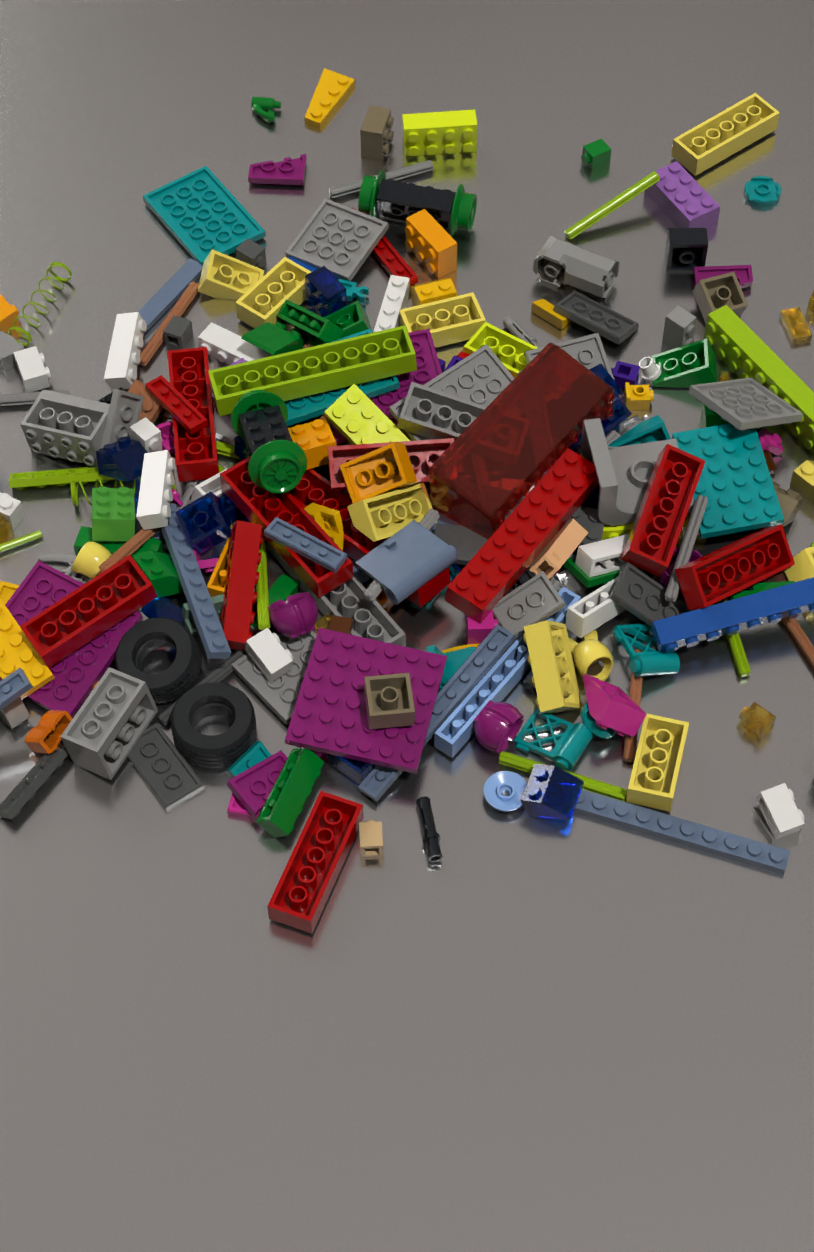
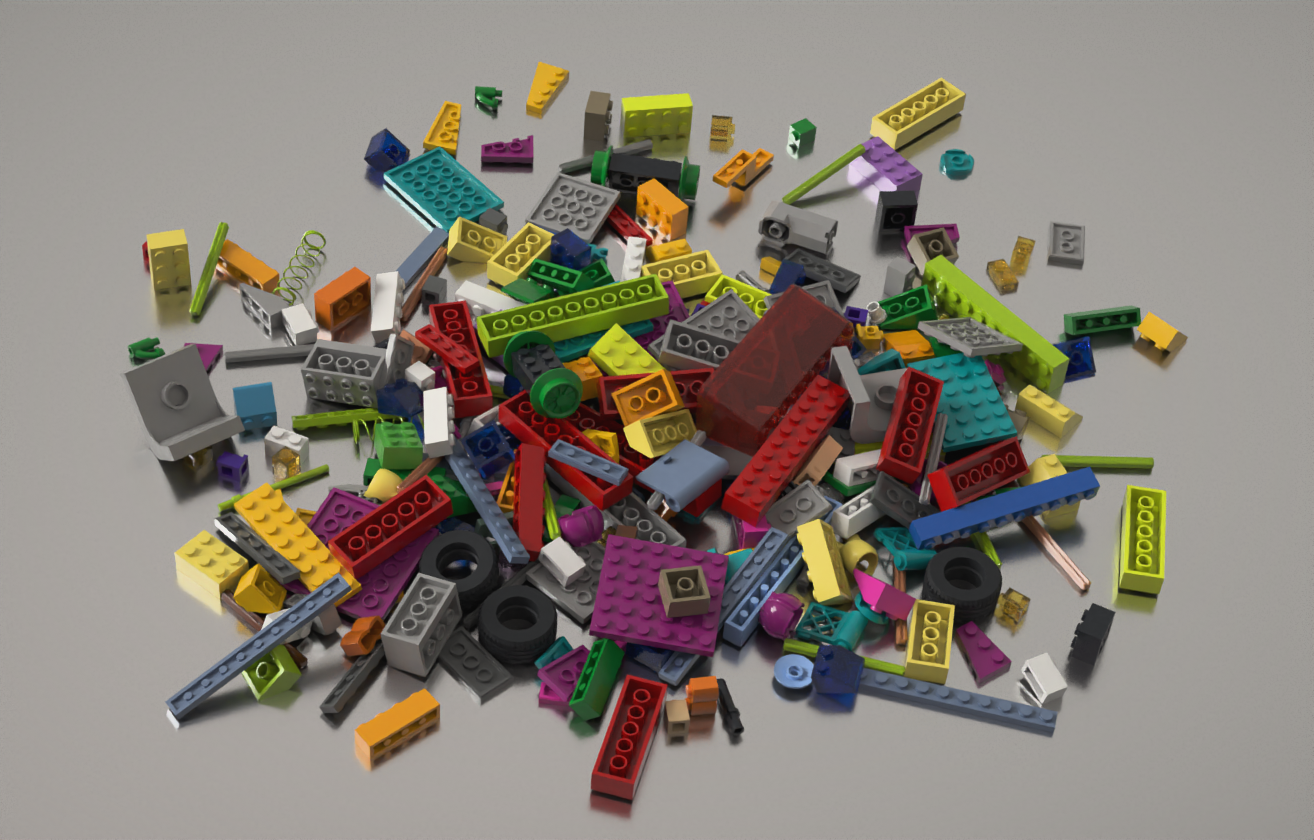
camera: 10 degrees left, 10 degrees down
none -> orange brick [314,267,371,331]
none -> light orange brick [355,688,440,759]
none -> clear blue slope [364,128,410,172]
none -> yellow wing [423,101,461,155]
none -> orange brick [684,676,719,716]
none -> clear yellow brick [710,115,735,141]
none -> light orange bracket [712,148,774,188]
none -> clear blue brick [769,258,806,295]
none -> light orange slope [882,330,935,368]
none -> black tyre [922,547,1002,623]
none -> magenta wing [955,621,1012,684]

